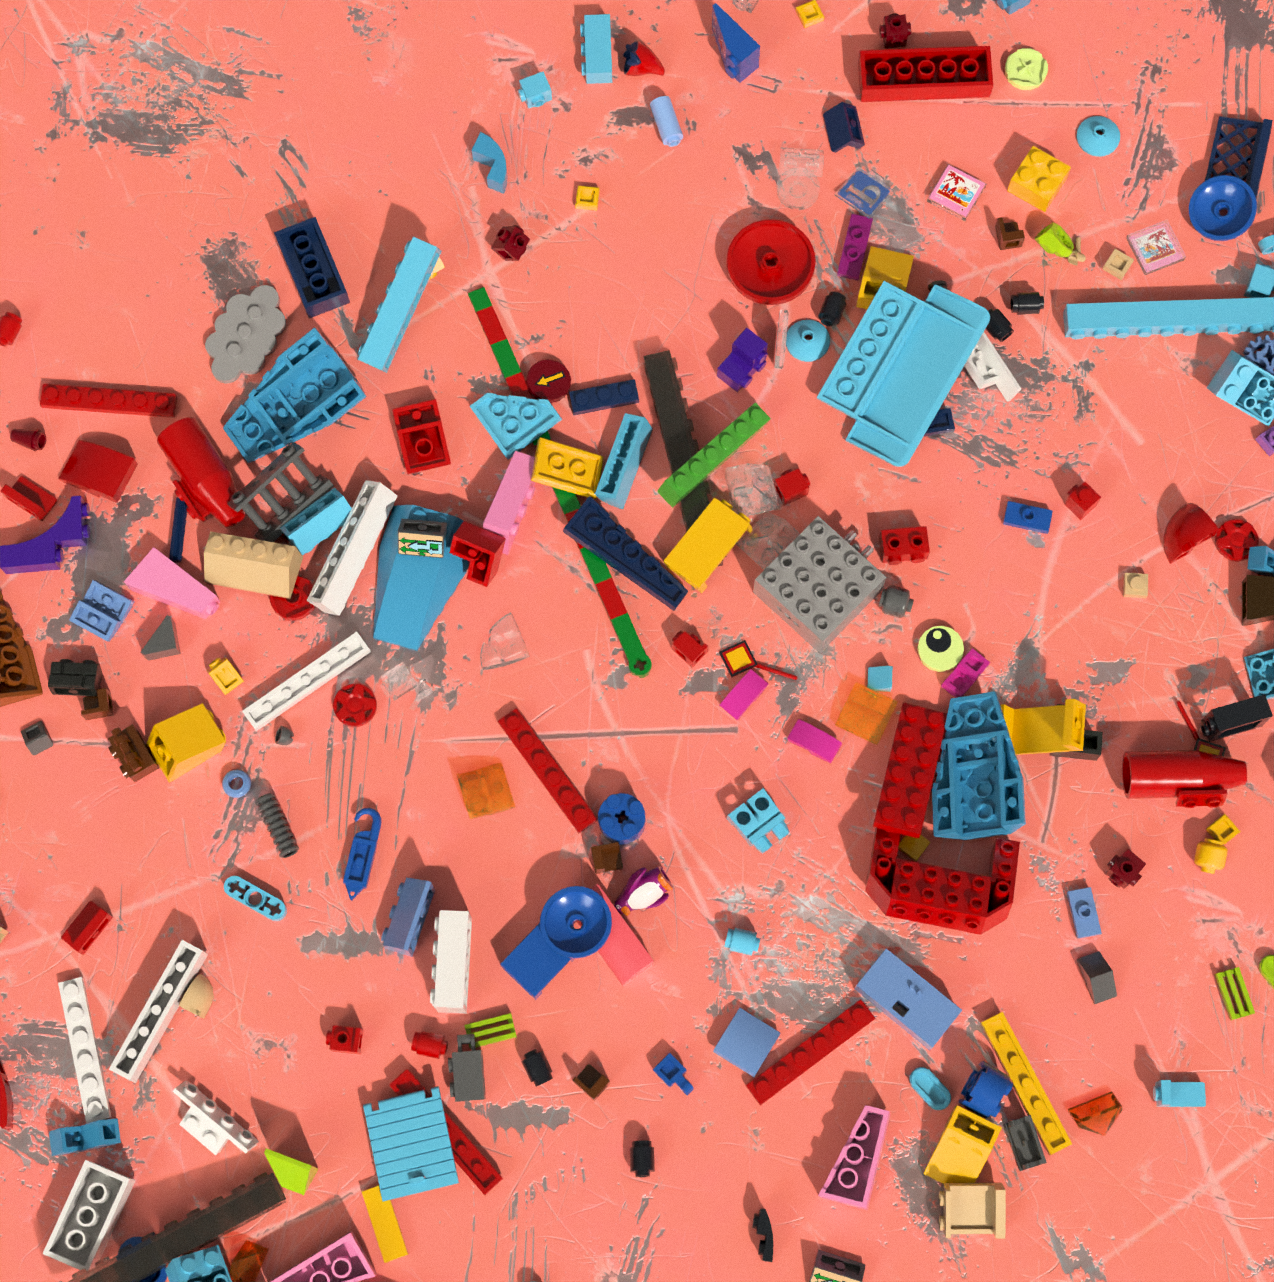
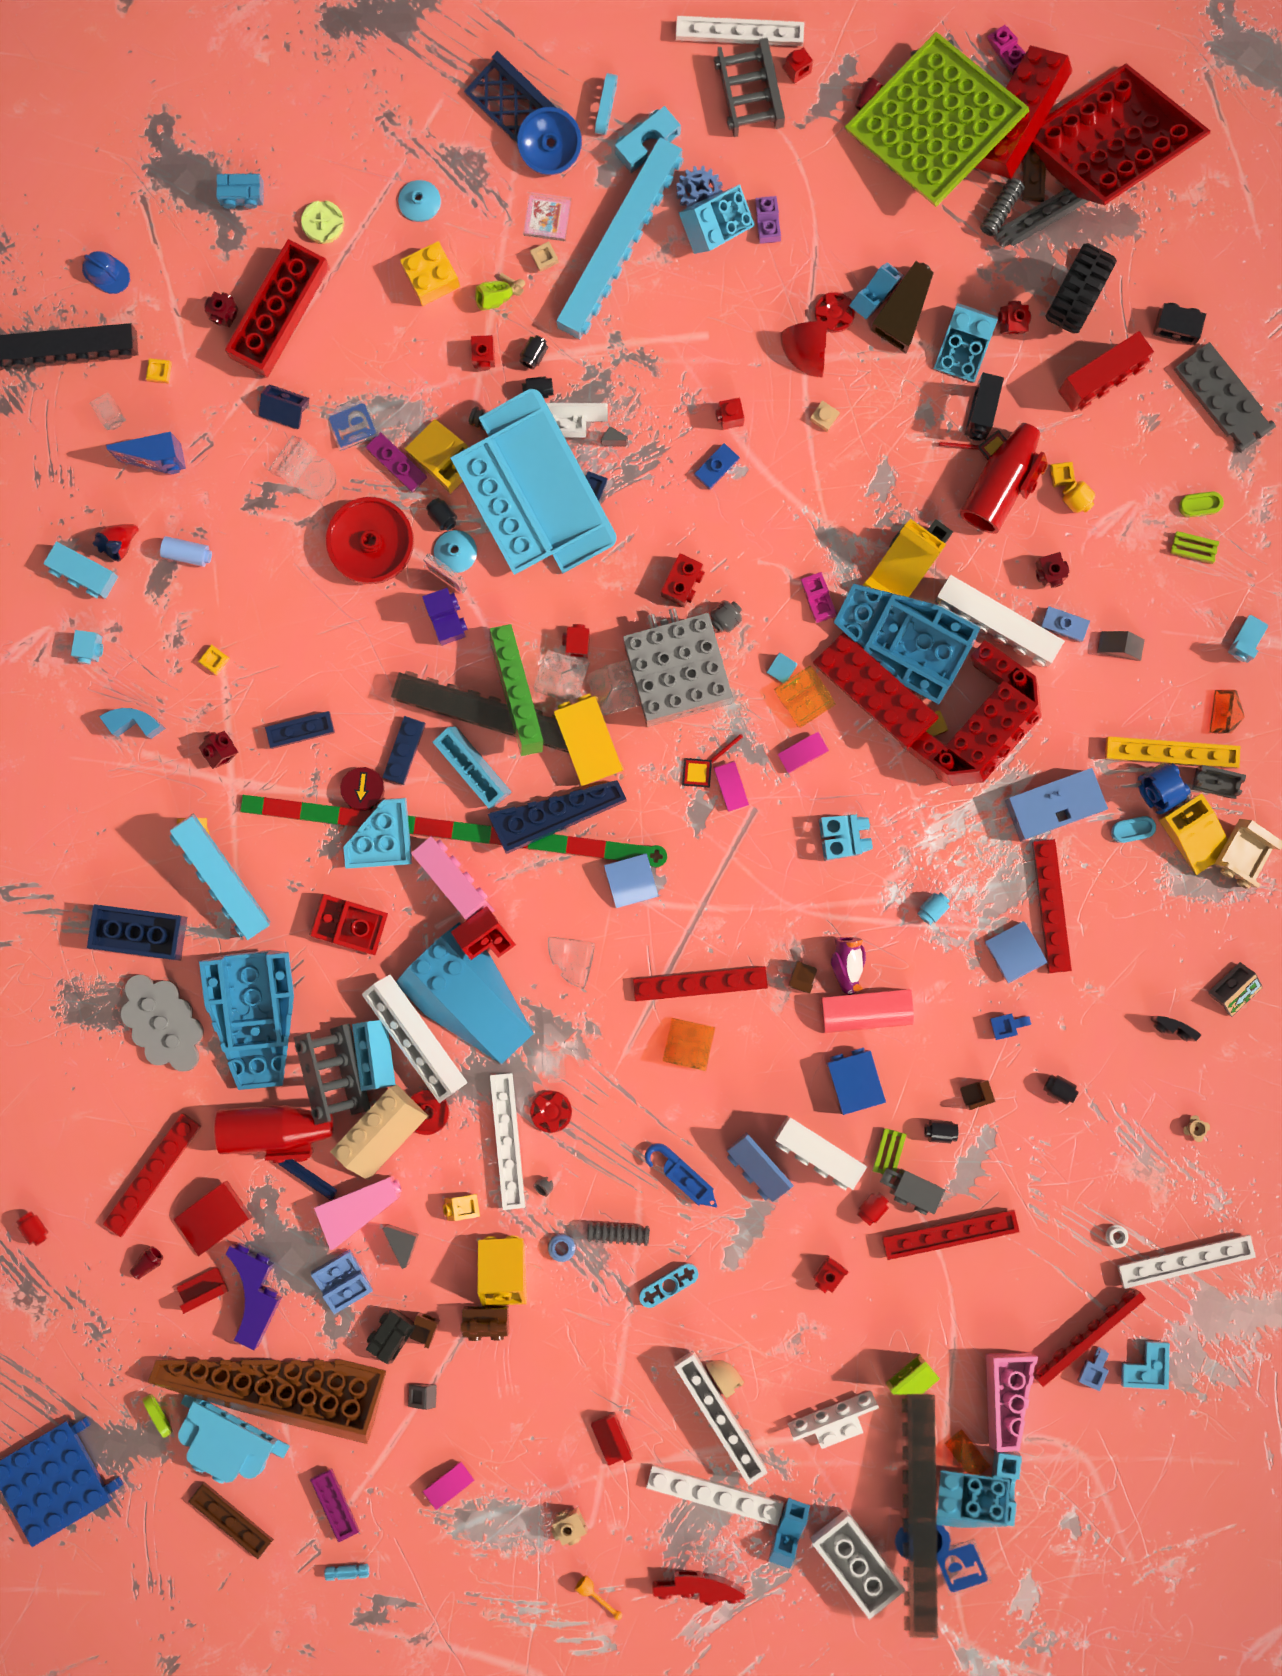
camera: 55 degrees left, 10 degrees up
yellow tile [362,1186,409,1263] -> none
medium azure door [363,1086,459,1202] -> none
panel [398,518,447,558] -> none
yellow tile [531,437,604,499] -> none
blue dish [540,886,612,959] -> none
blue brick [598,793,646,845] -> none
red brick [672,631,708,668] -> none
bright pink wedge [818,1105,891,1211] -> none
yellowish green tile [917,626,964,672] -> none
tile [927,164,987,221] -> none
reddish brown panel [995,217,1025,250] -> none
none -> dark blue plate [265,711,335,749]
none -> red brick [471,335,495,371]
none -> dark grey slope [601,427,628,447]
none -> medium blue slope [604,854,659,908]
none -> white brick [935,574,1065,667]

